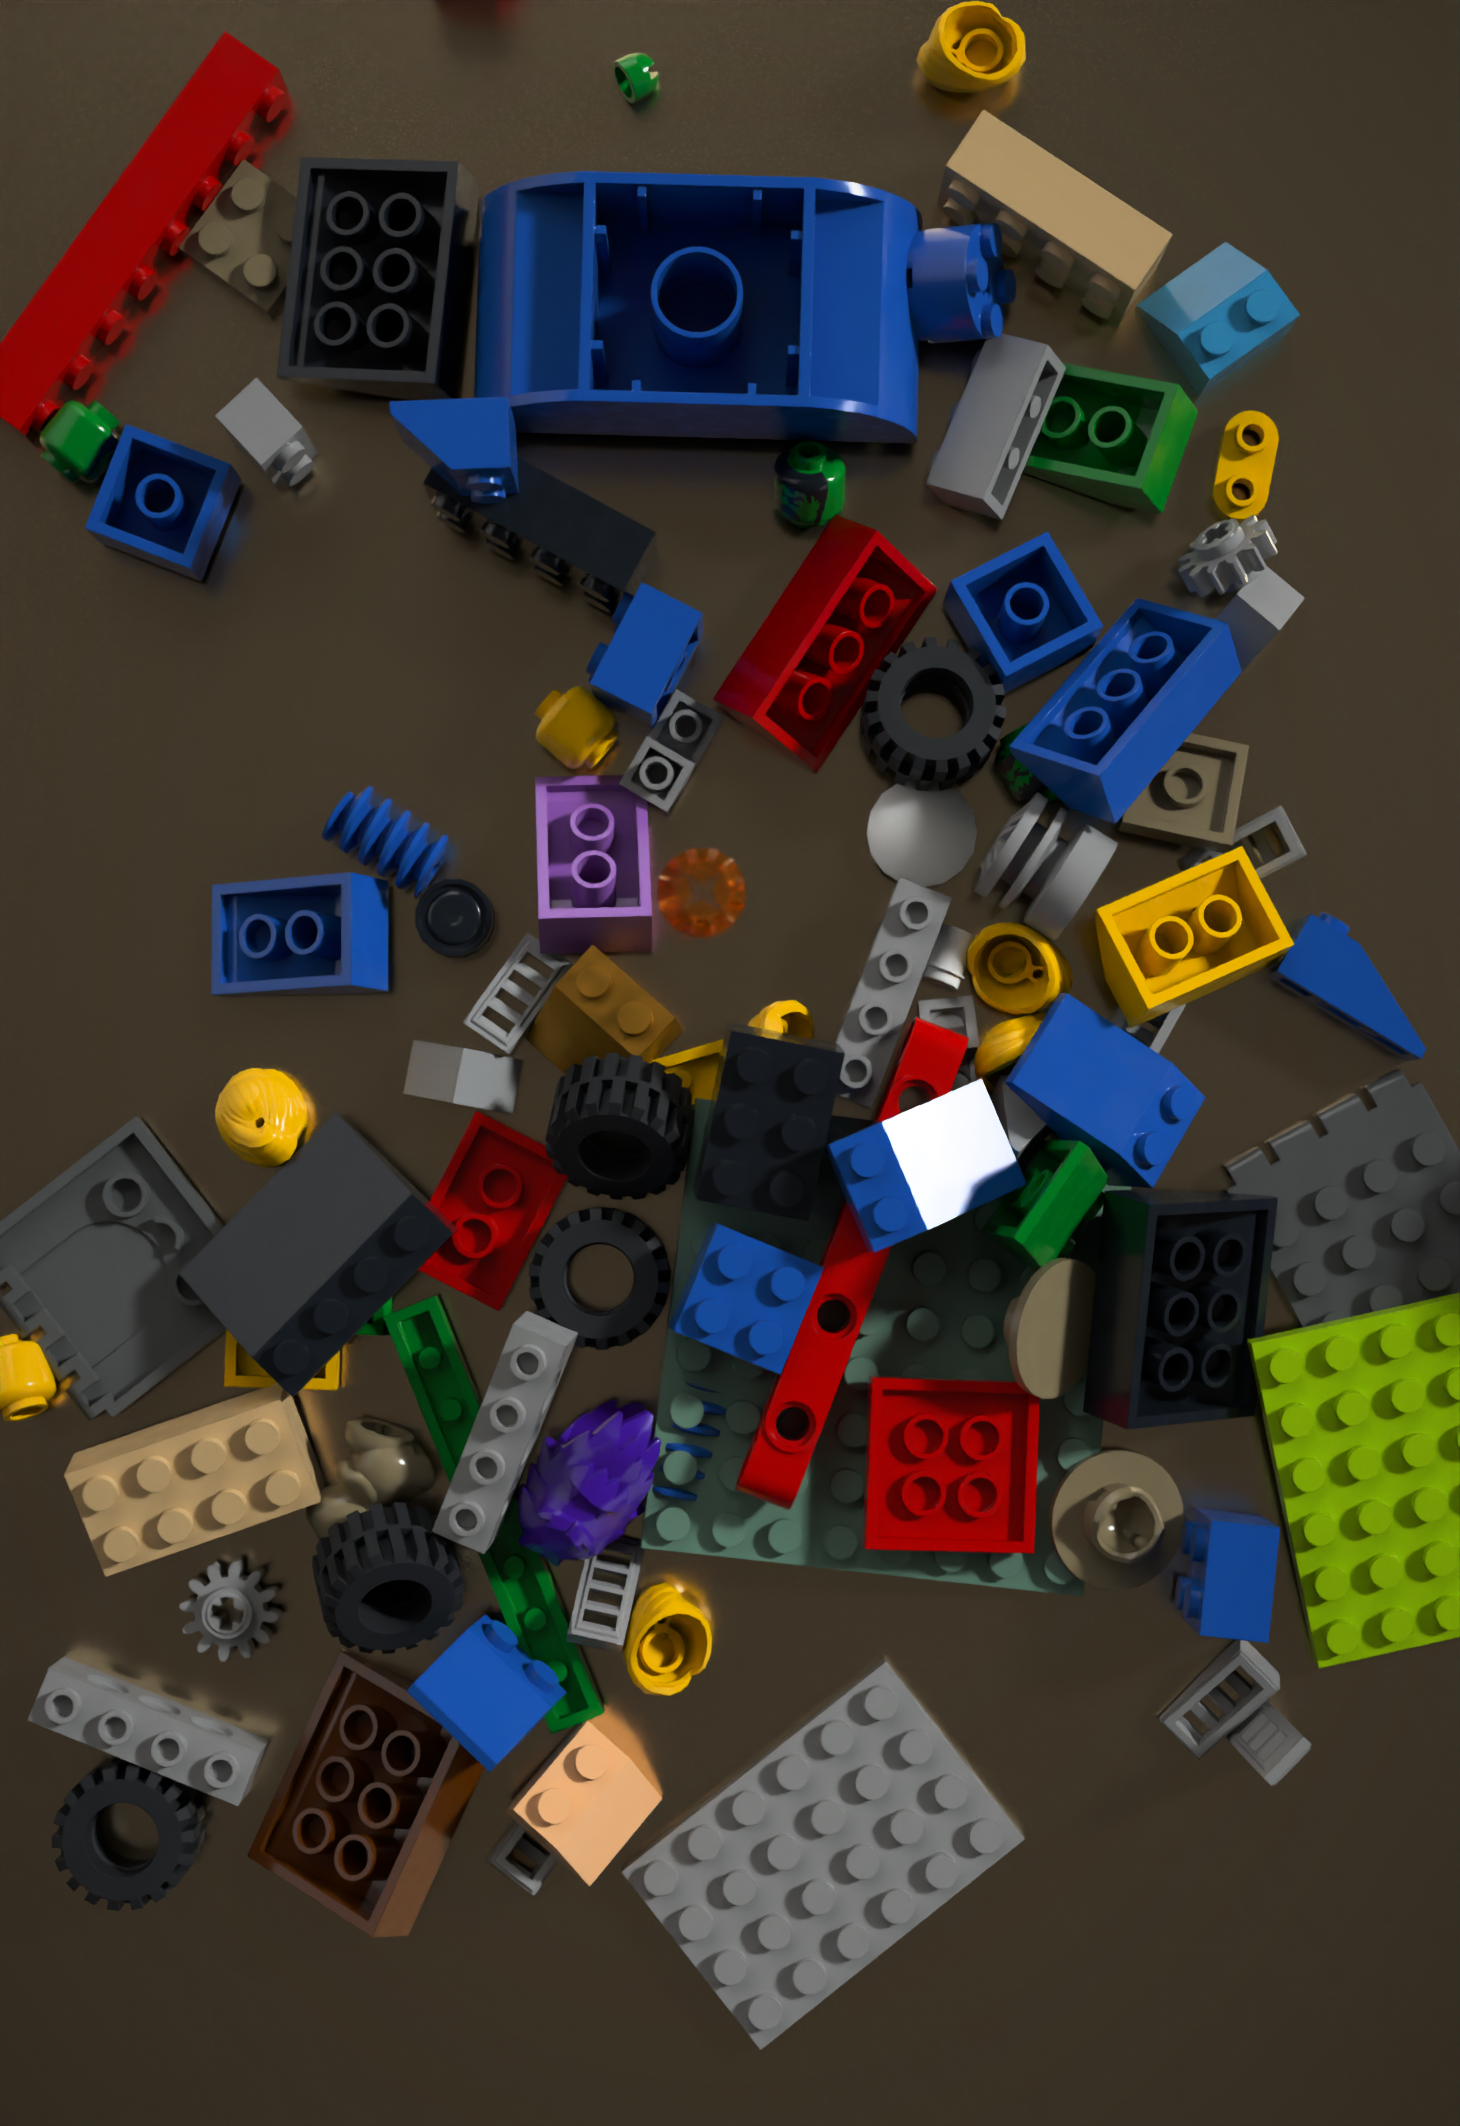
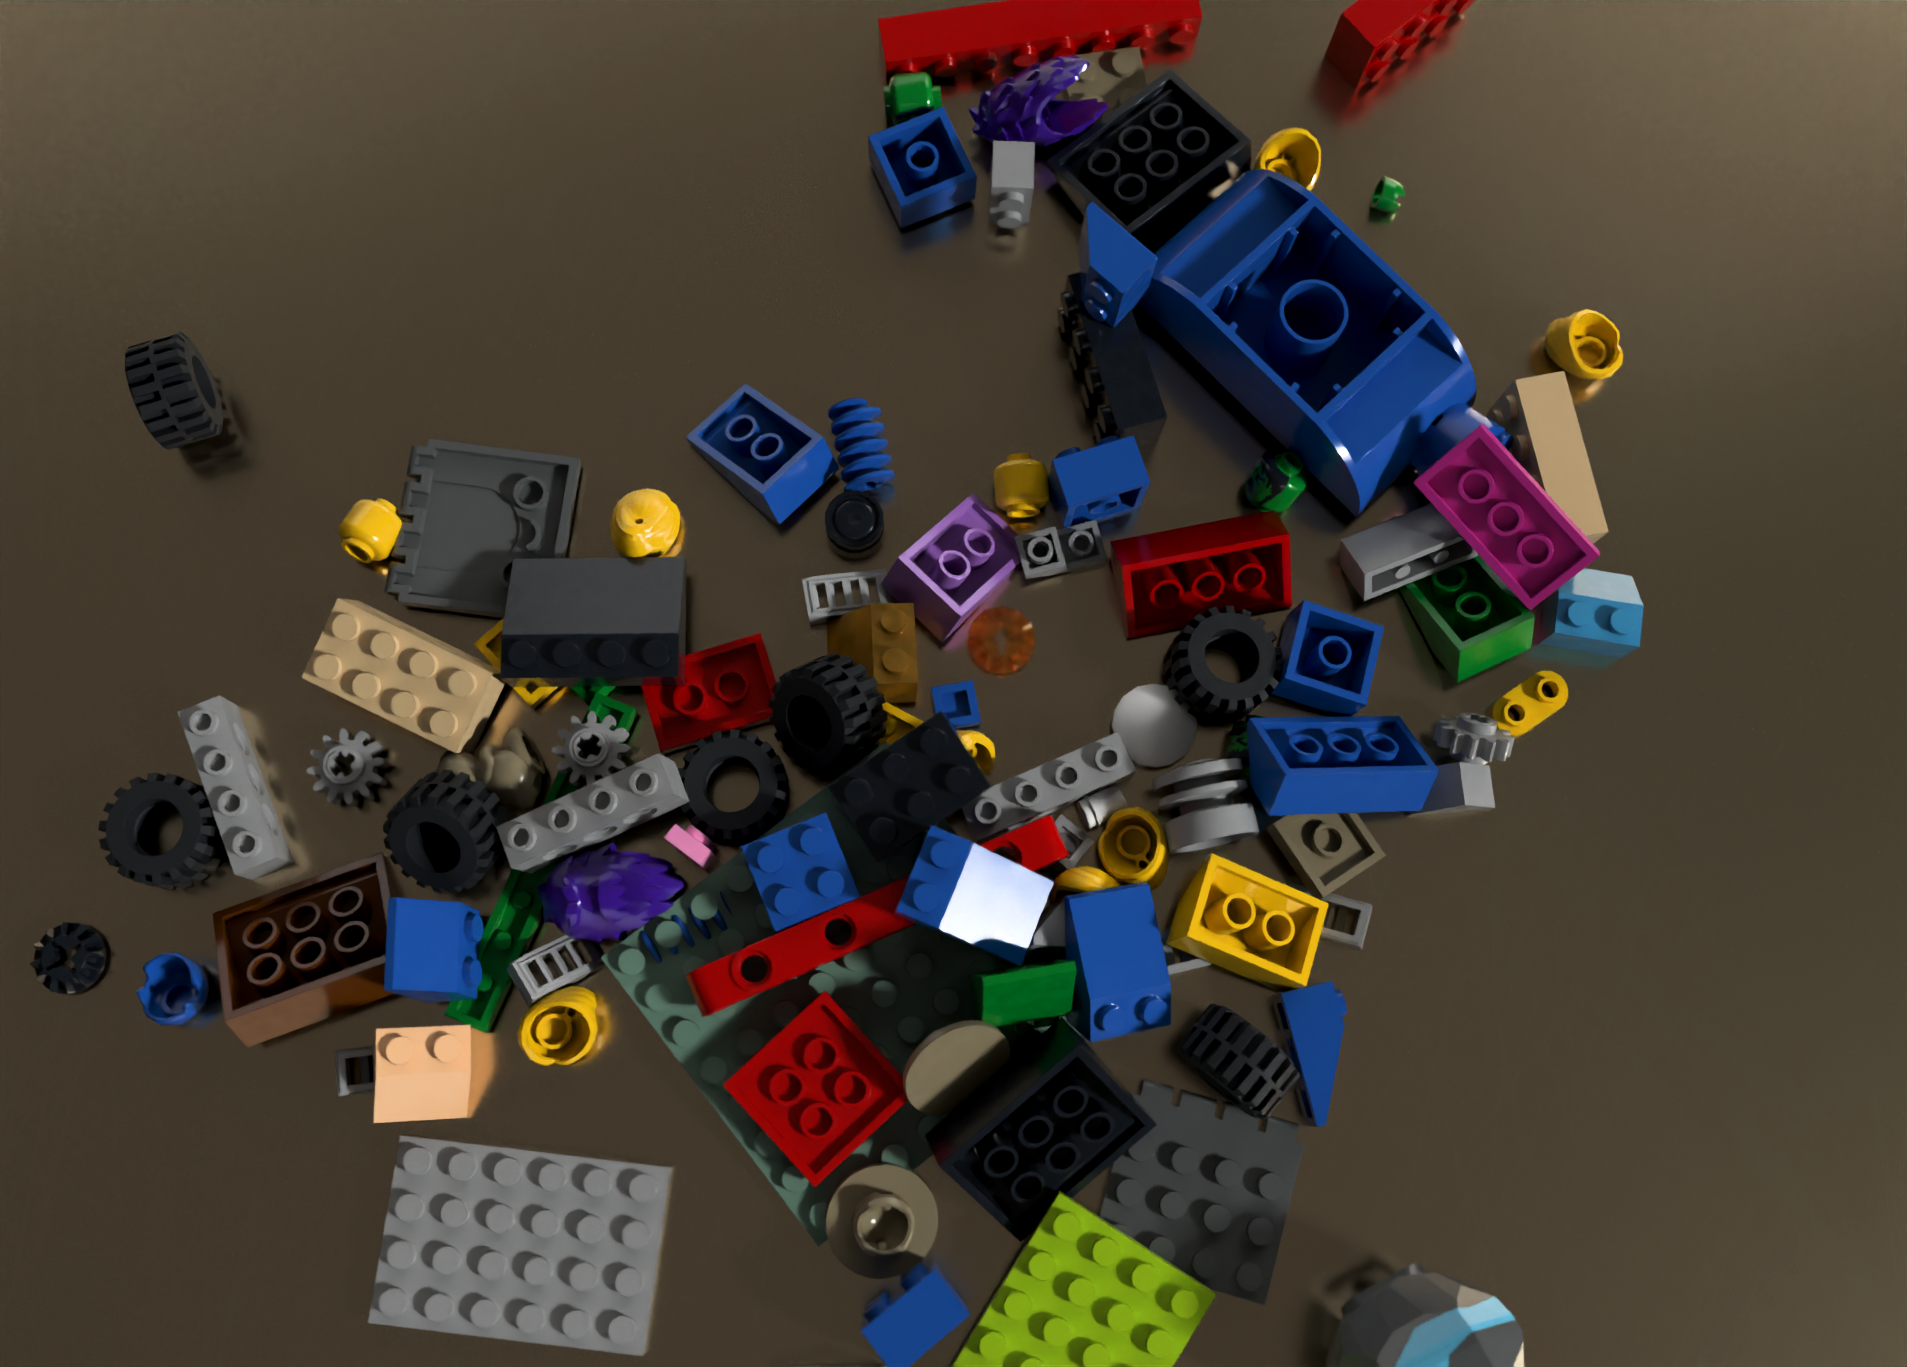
camera: 40 degrees right, 10 degrees down
light grey slope [403,1040,523,1115] -> none
none -> black gear [29,922,106,994]
none -> blue hair [136,952,209,1026]
none -> light grey gear [552,711,634,787]
none -> bright pink plate [664,824,719,874]
none -> blue plate [931,680,981,729]
none -> dark purple head [969,55,1108,147]
none -> black tyre [1176,1003,1300,1120]
none -> yellow hair [1254,127,1321,191]
none -> dark pink plate [1413,423,1601,610]

